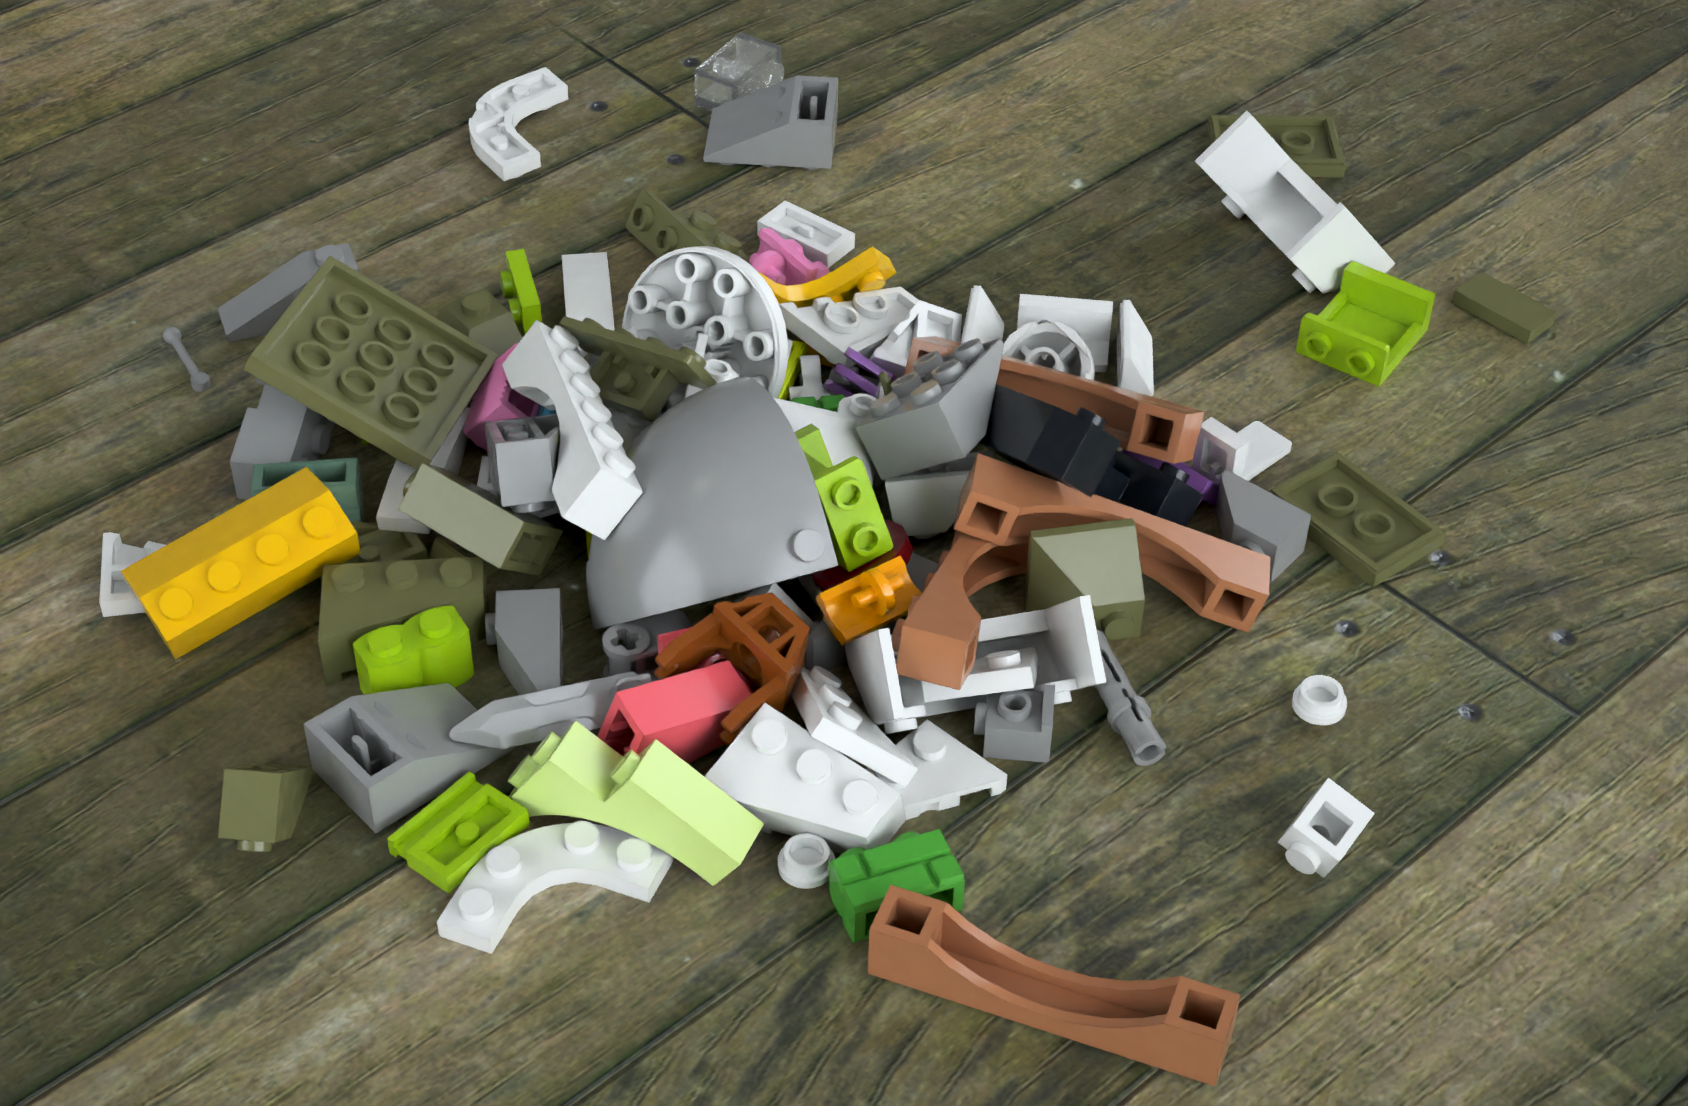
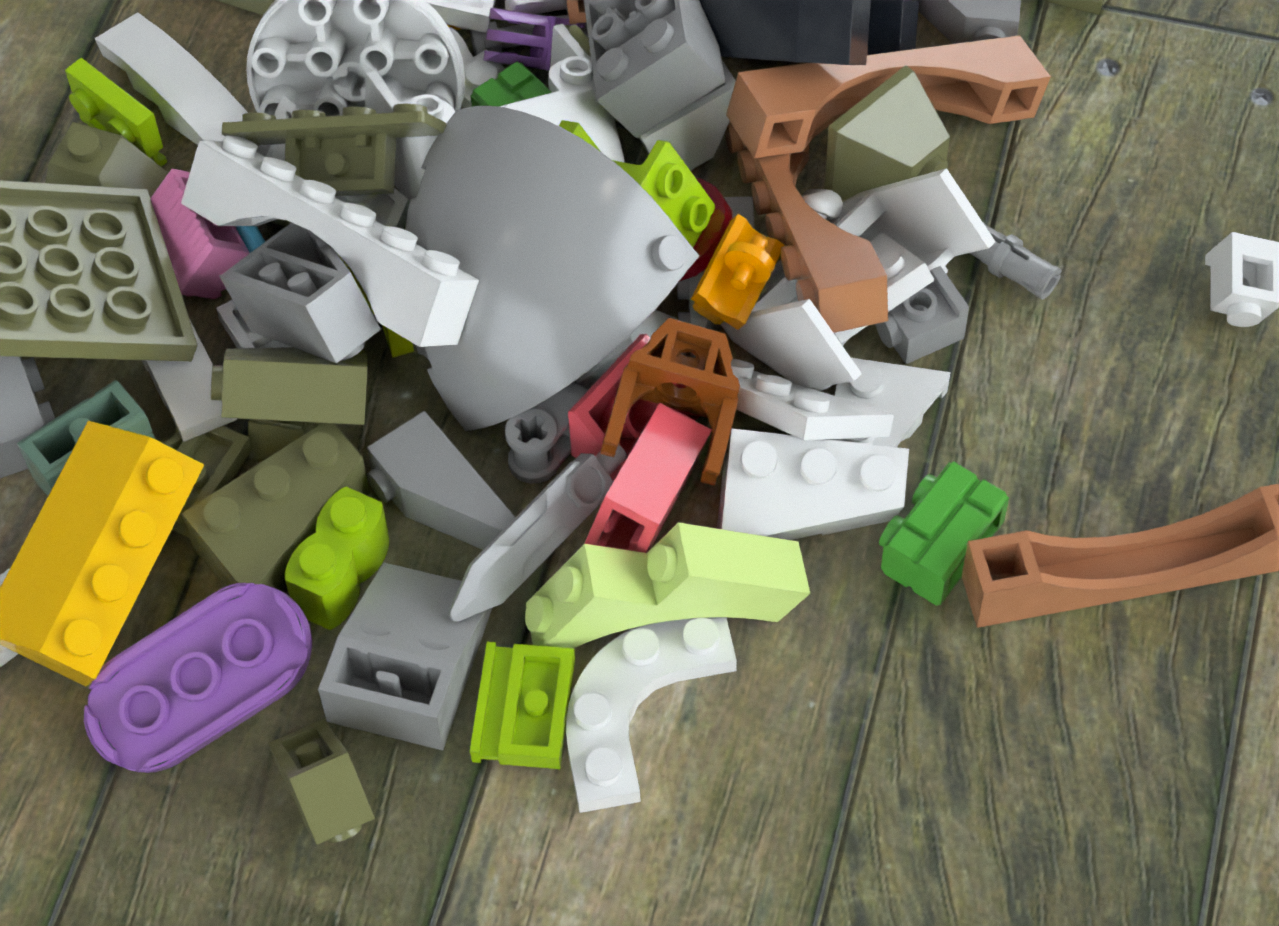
camera: 30 degrees left, 15 degrees up
white plate [778,833,835,889] -> none
white plate [1292,675,1347,725] -> none
none -> medium lavender tile [84,583,312,773]
none -> white arm [802,189,843,220]

